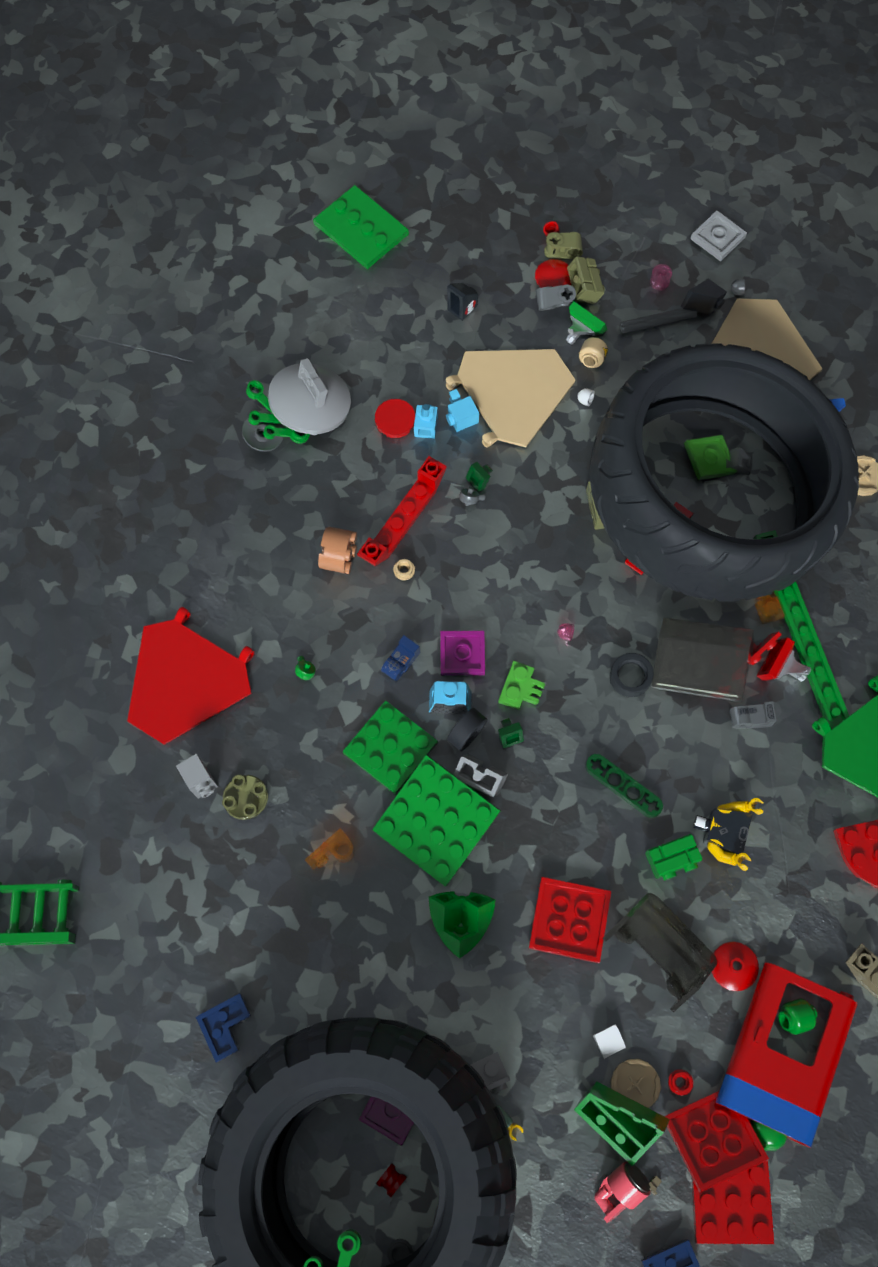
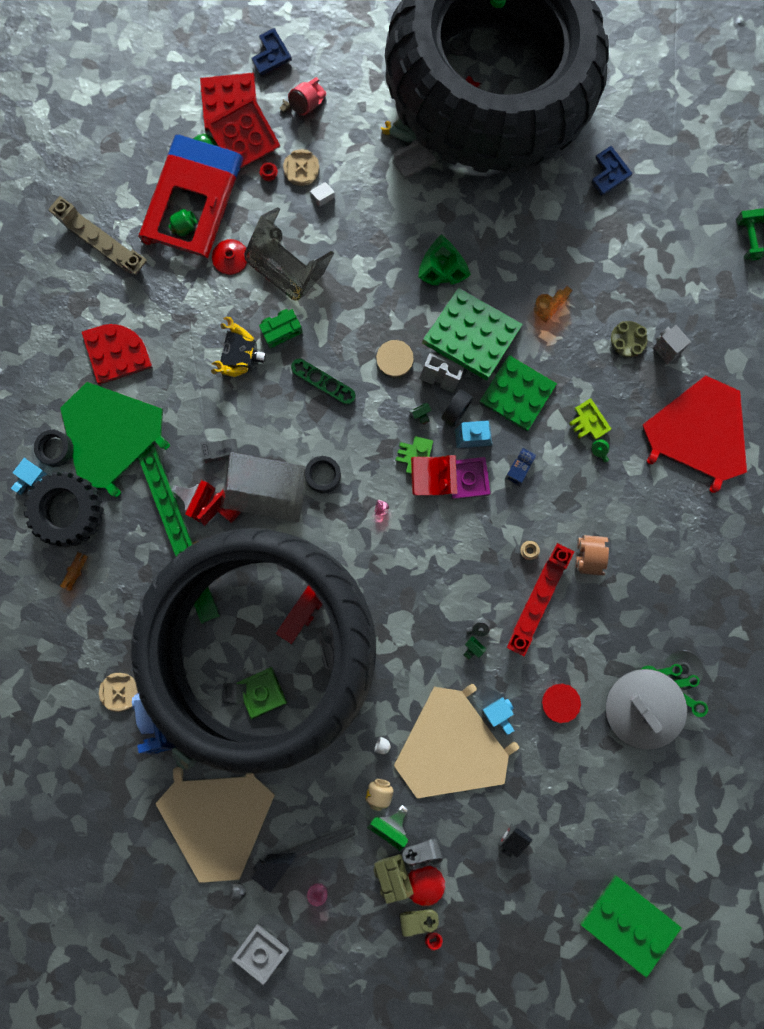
camera: 170 degrees right, 10 degrees up
medium azure brick [414,404,438,439] -> none
red plate [528,877,611,963] -> none
green wedge [574,1081,670,1166] -> none
none -> tan tile [376,340,414,378]
none -> red bracket [411,455,457,495]
none -> lime hinge [569,398,612,440]

